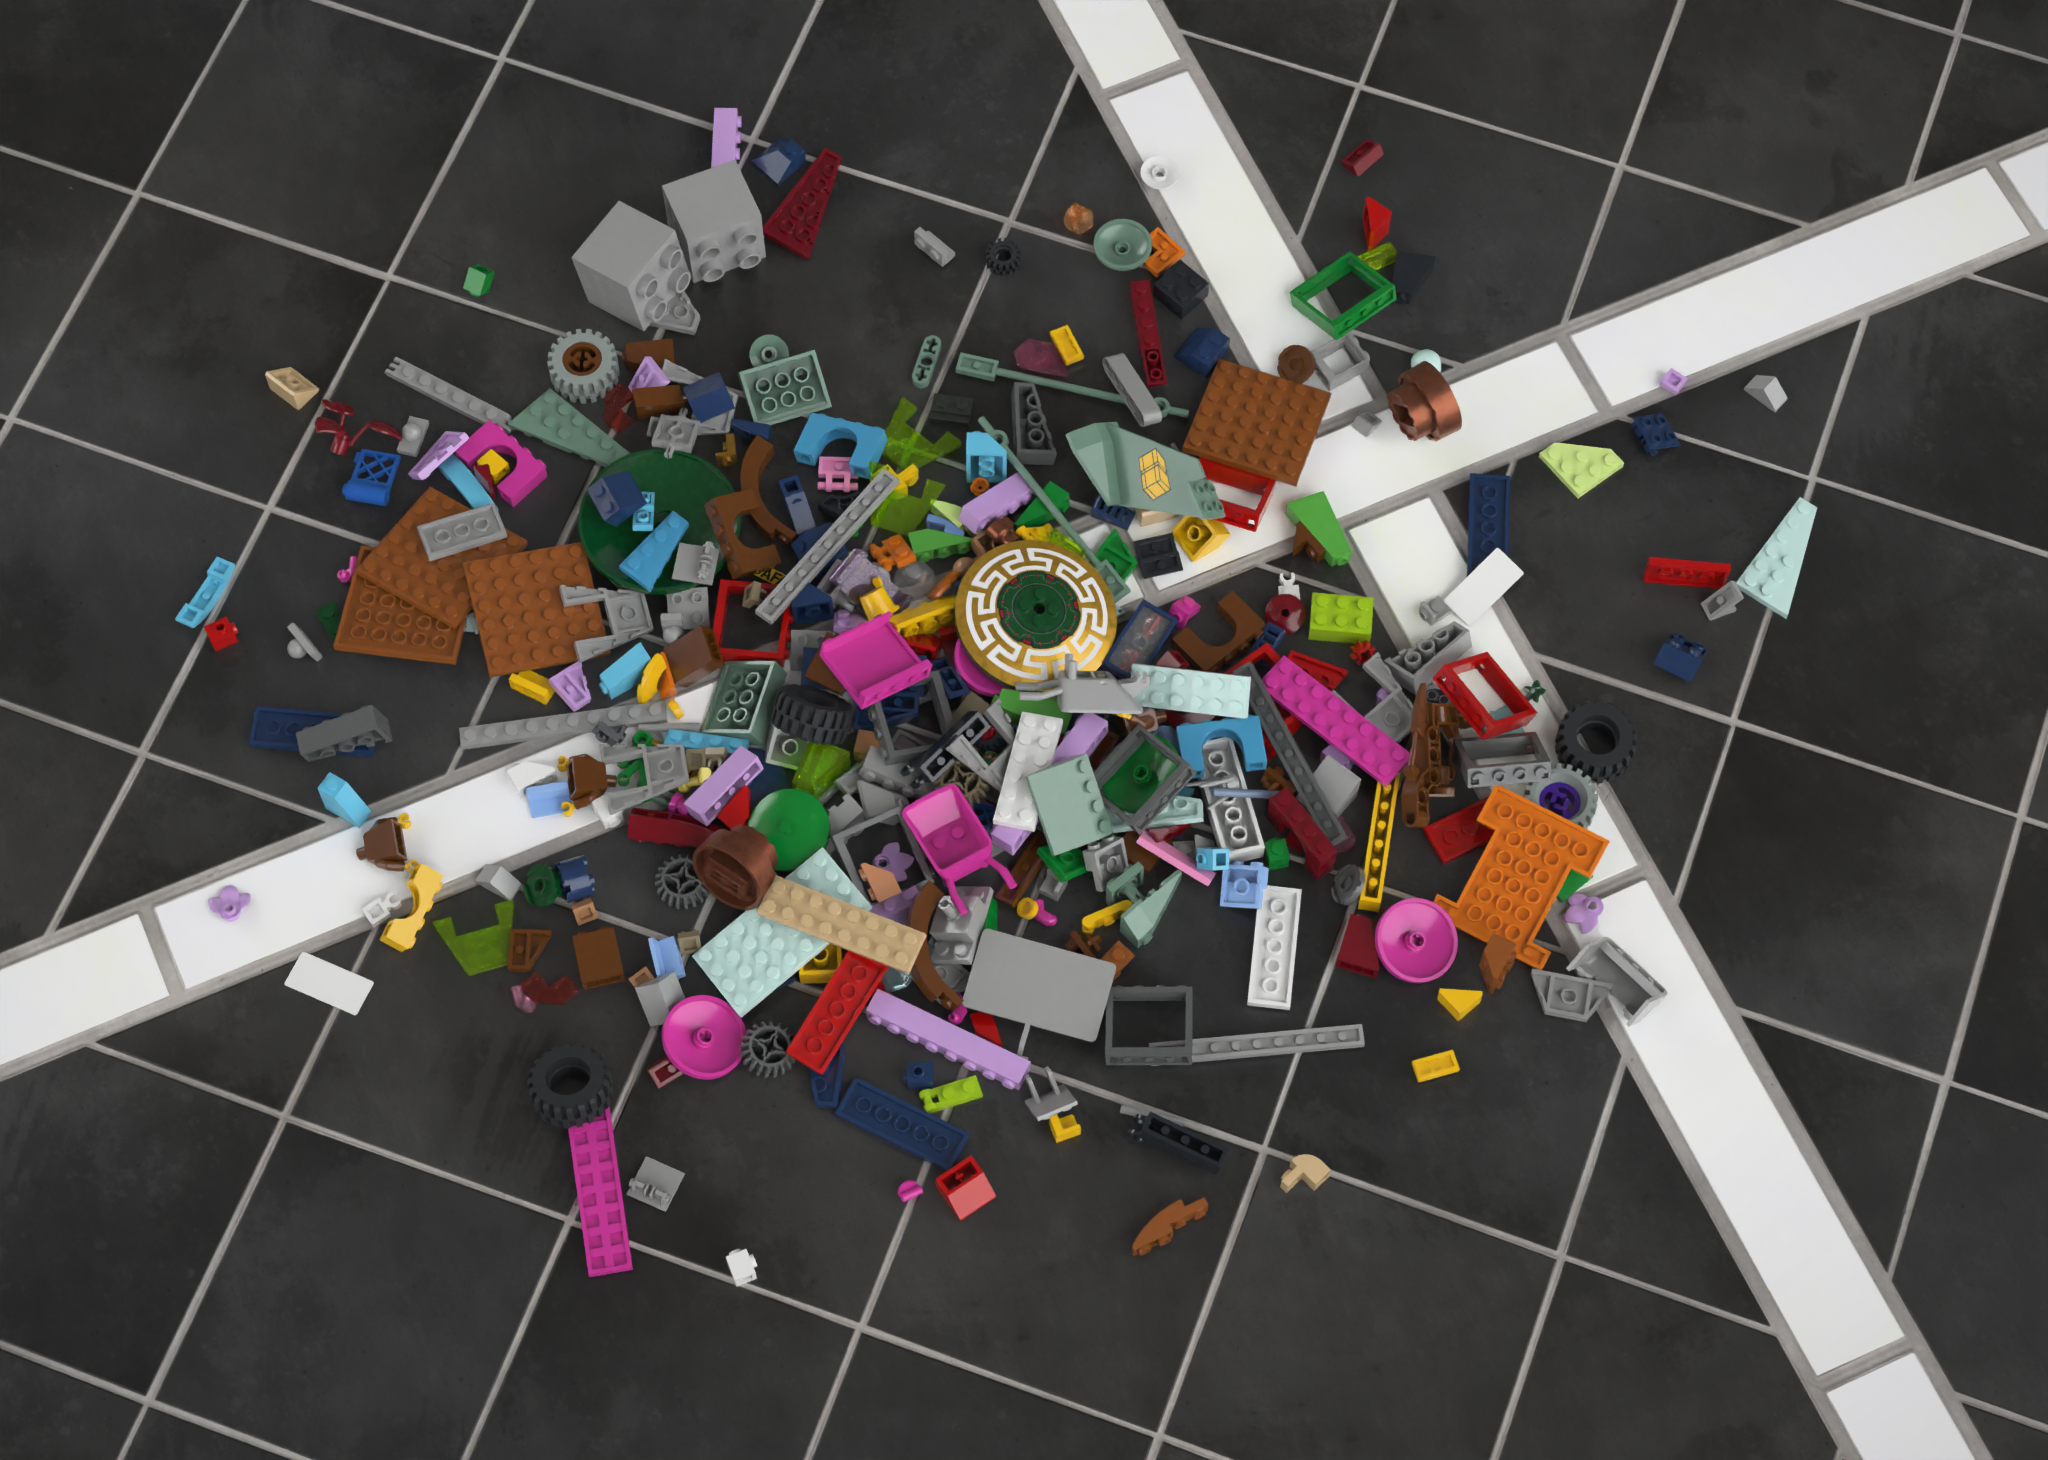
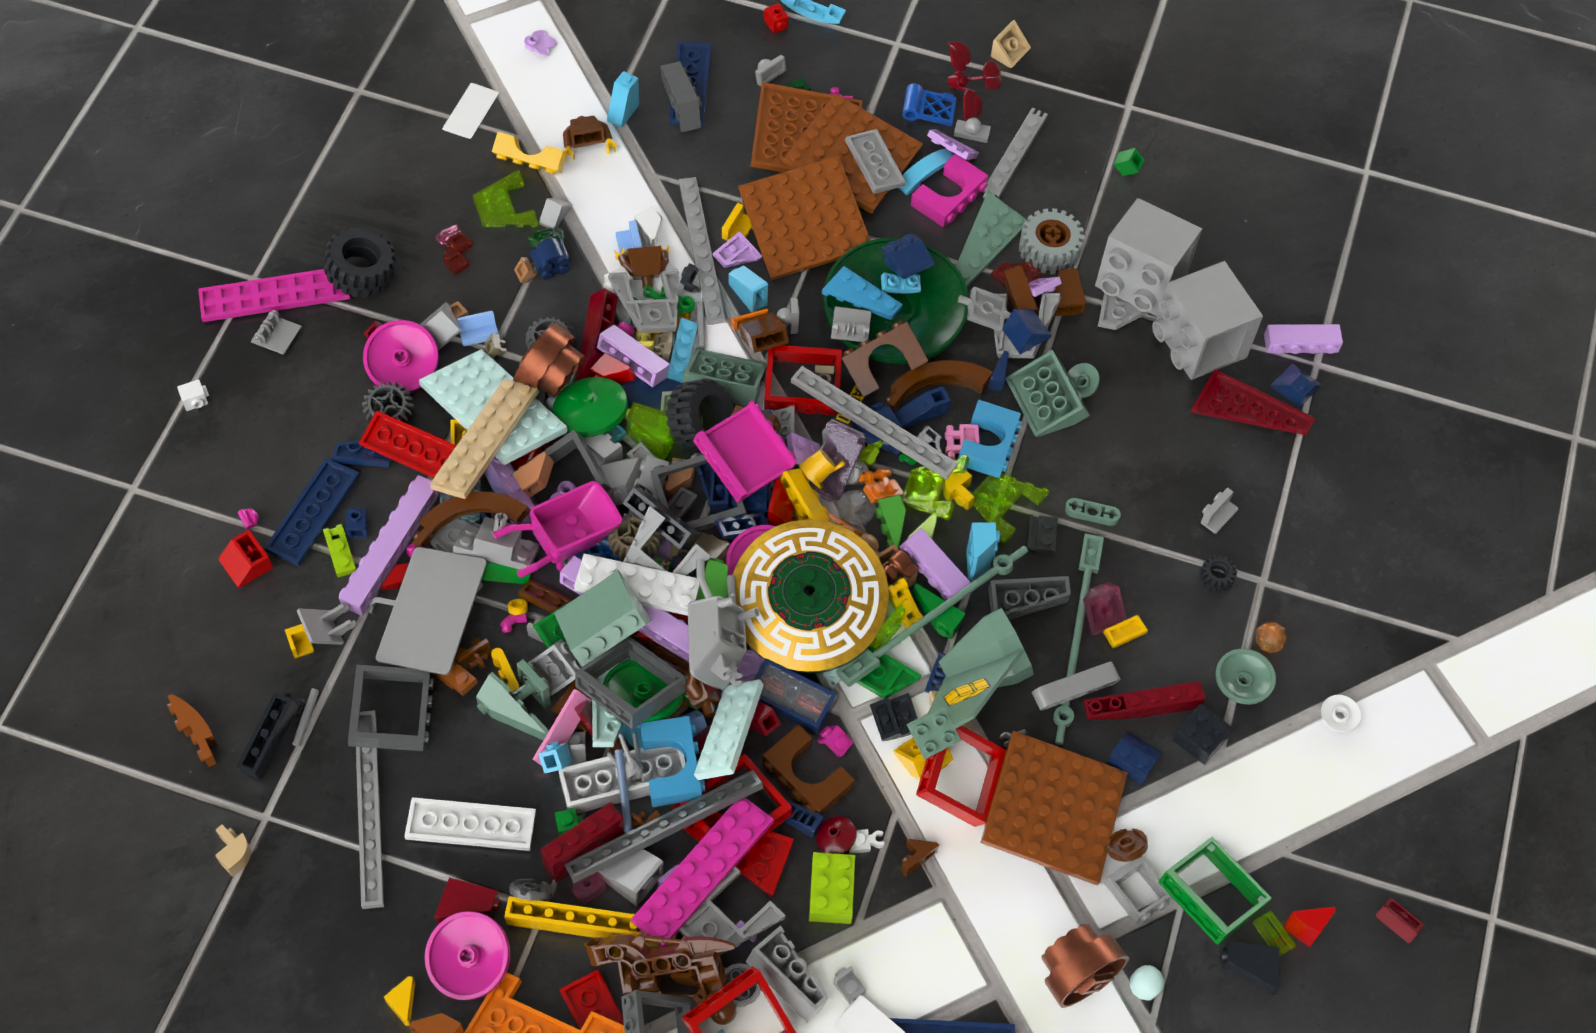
camera: 85 degrees right, 5 degrees down
white plate [361,892,402,928] -> none
dark red slope [473,464,496,501] -> none
yellow panel [477,449,510,485] -> none
reddish brown wing [507,929,552,972] -> none
light grey wing [559,585,654,663] -> none
reddish brown brick [572,926,626,990] -> none
yellow tile [637,653,667,704] -> none
light grey hinge [667,587,710,629] -> none
yellow tile [667,698,685,720] -> none
pearl gold bracket [716,433,737,467] -> none
dark blue slope [791,582,834,625] -> none
medium blue slope [926,513,964,536] -> none
orange plate [970,477,990,496] -> none
orange plate [1144,227,1185,278] -> none
light blue plate [1220,861,1269,909] -> none
bright green slope [1285,491,1352,567] -> none
red gear [1350,639,1376,665] -> none
light grey slope [1352,410,1382,437] -> none
yellow plate [1411,1049,1460,1083] -> none

